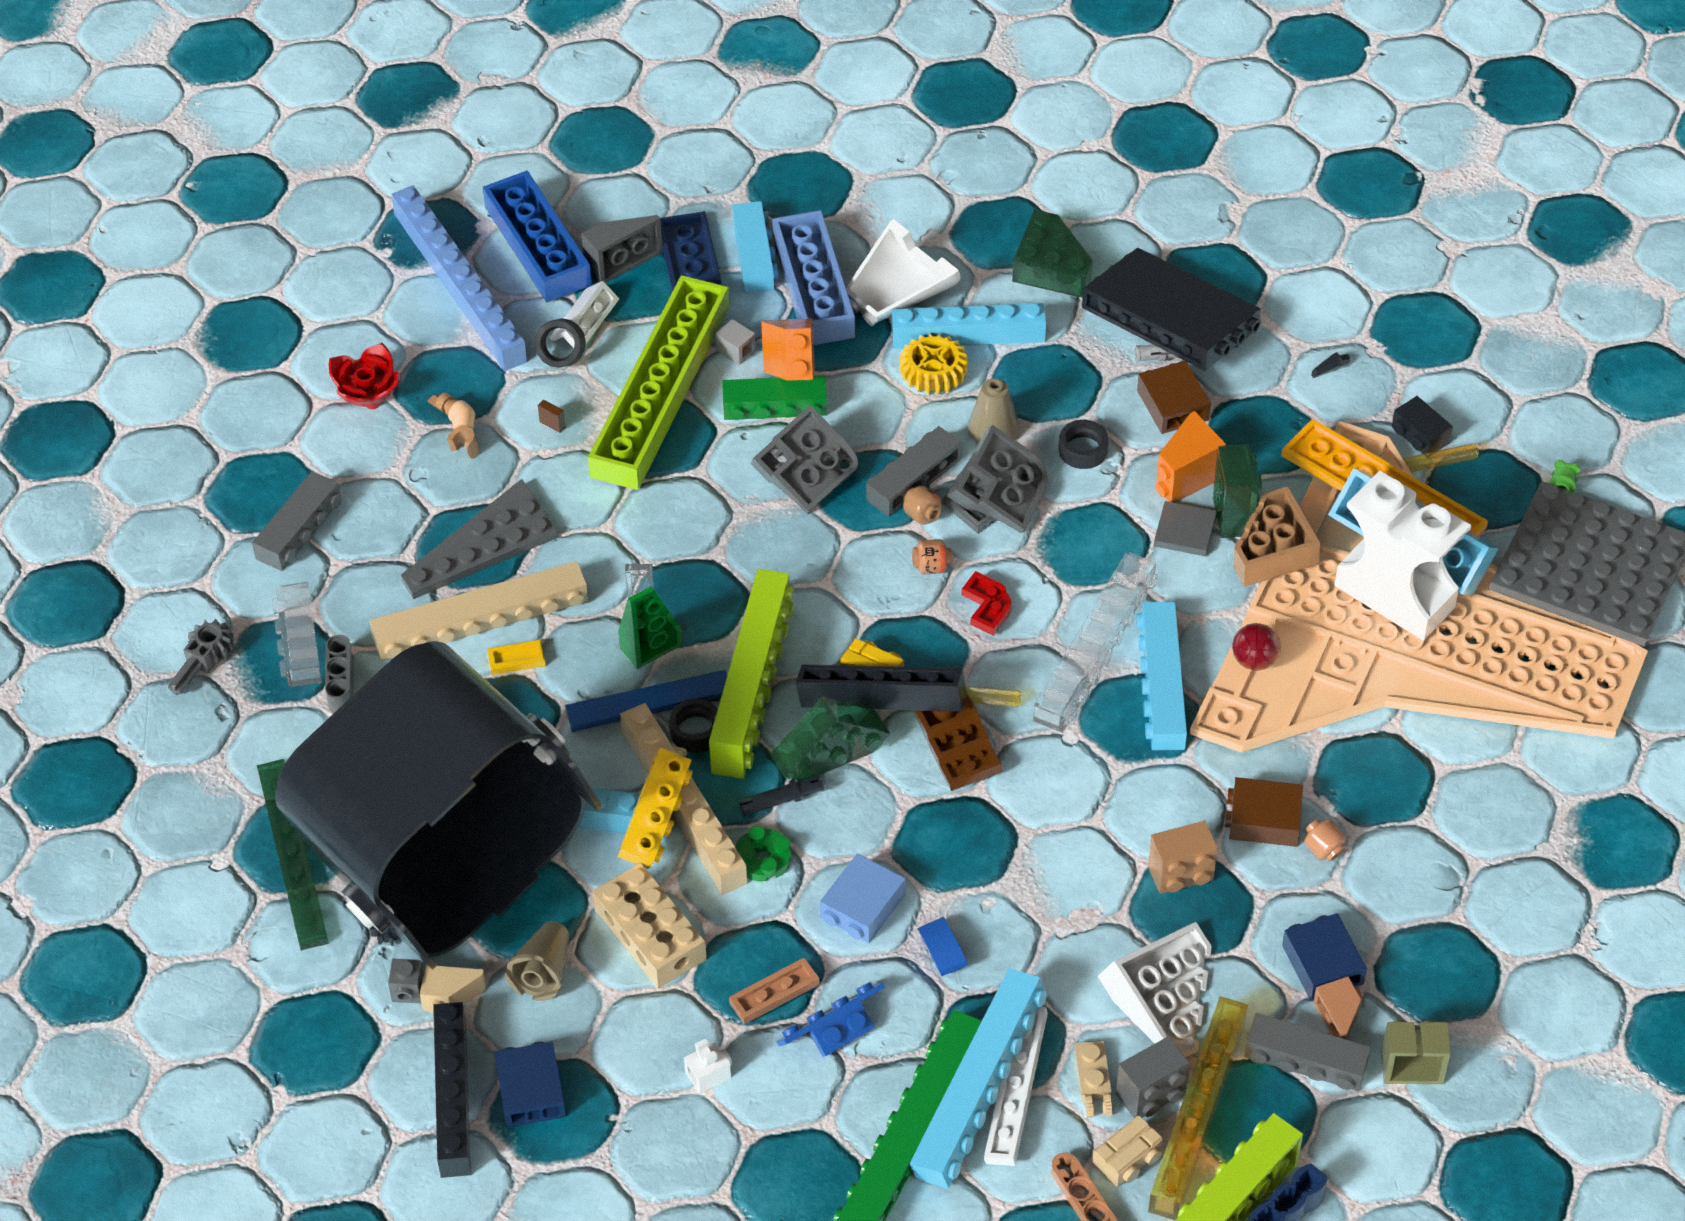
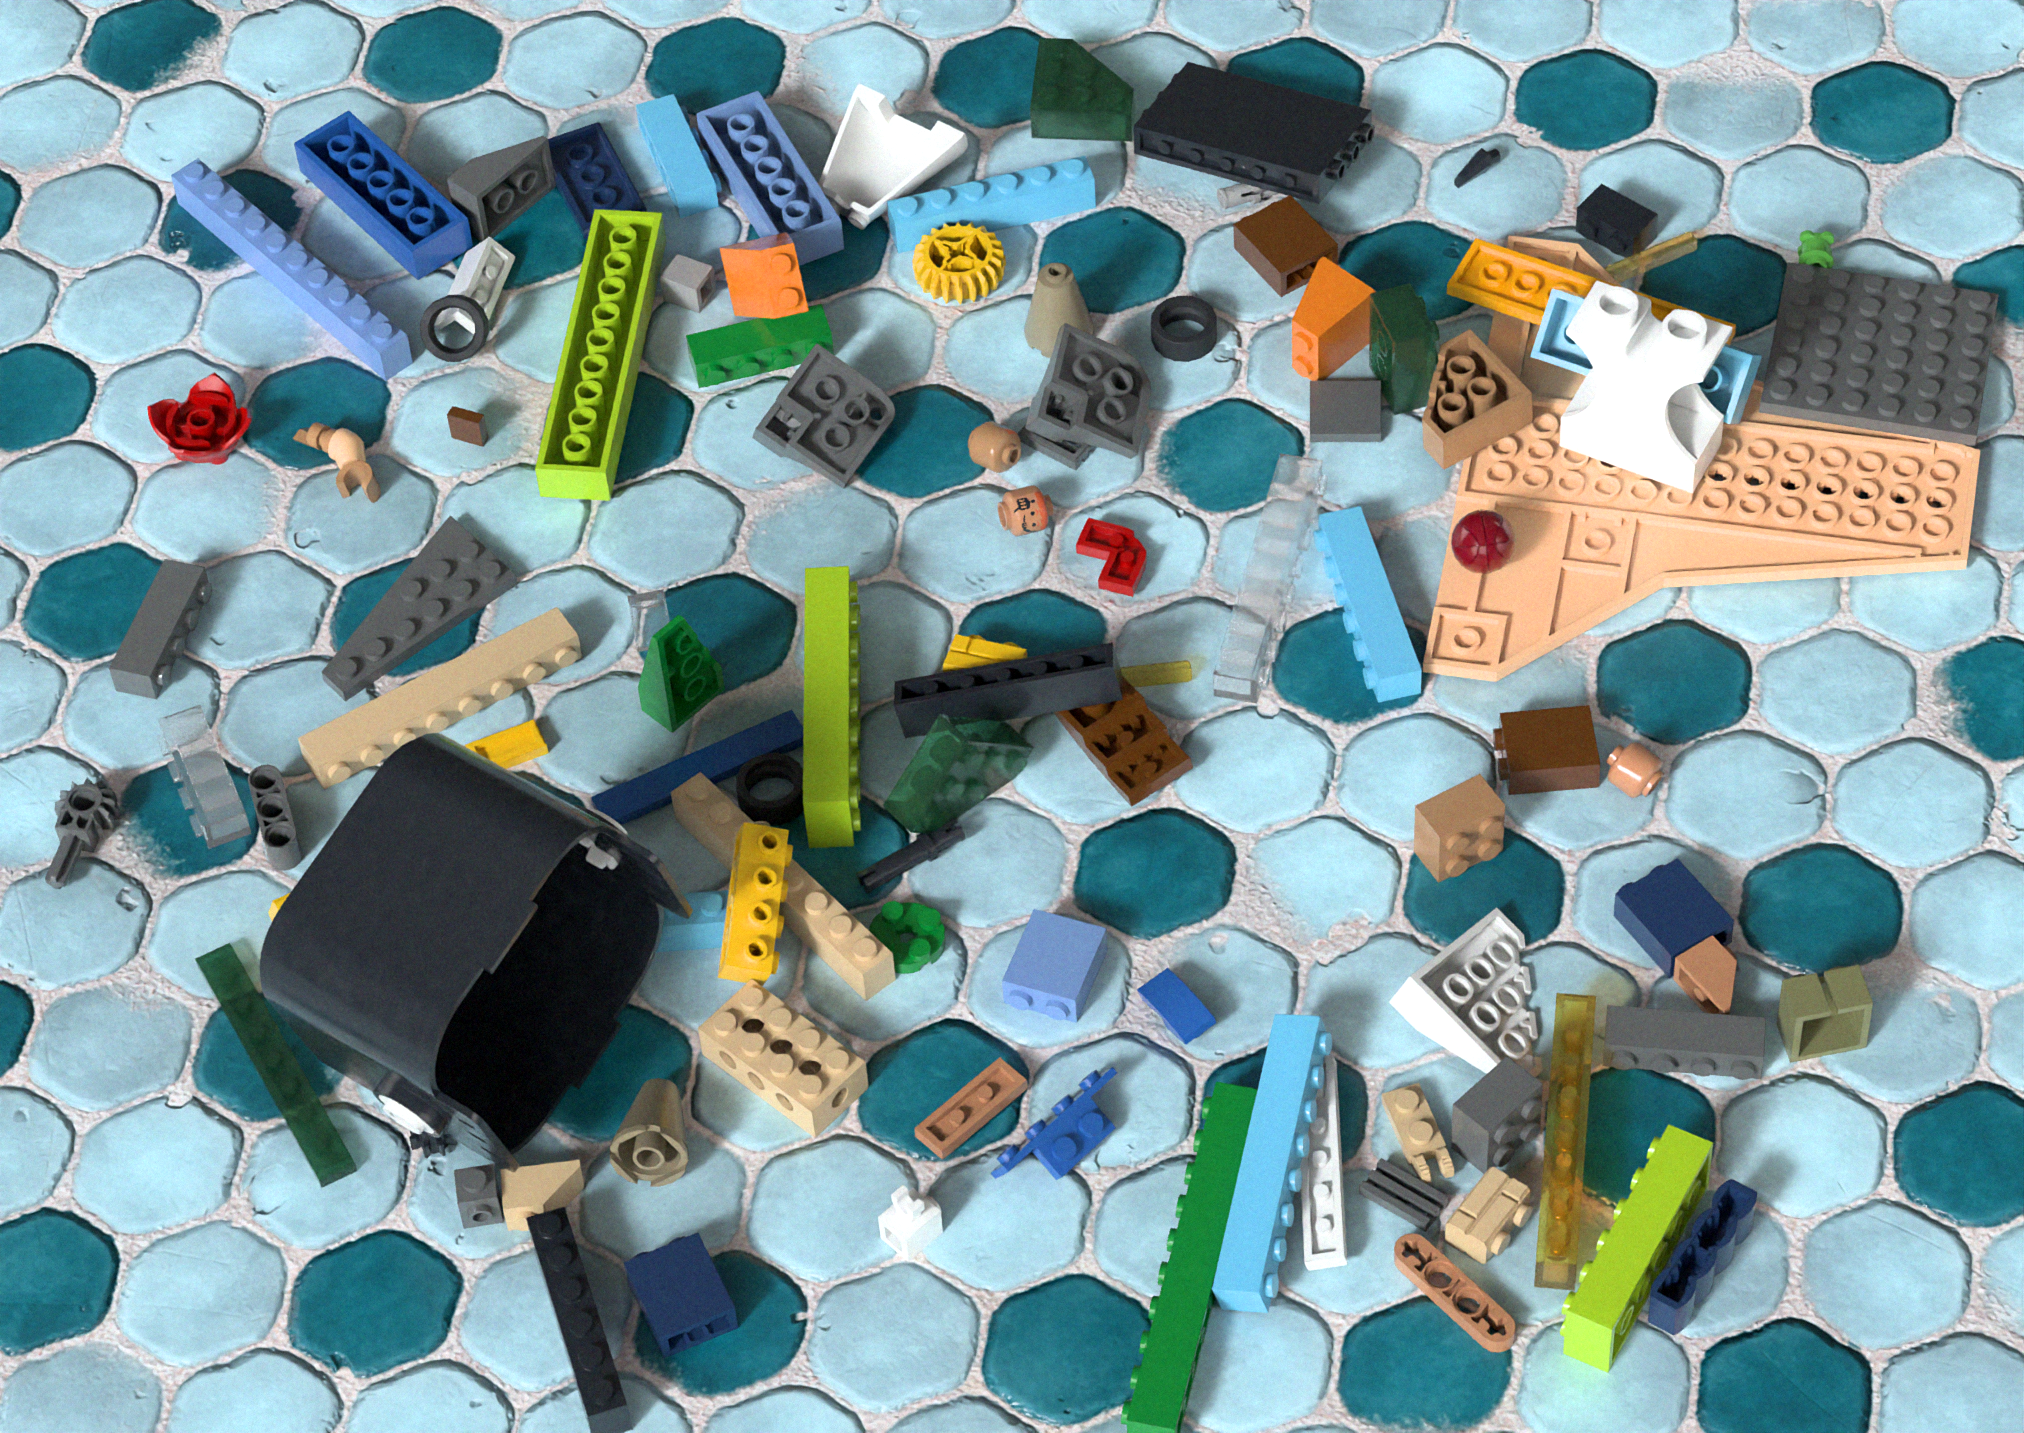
camera: 10 degrees left, 0 degrees up
dark grey brick [866,426,962,517] -> none
none -> dark grey tile [1359,1158,1448,1232]

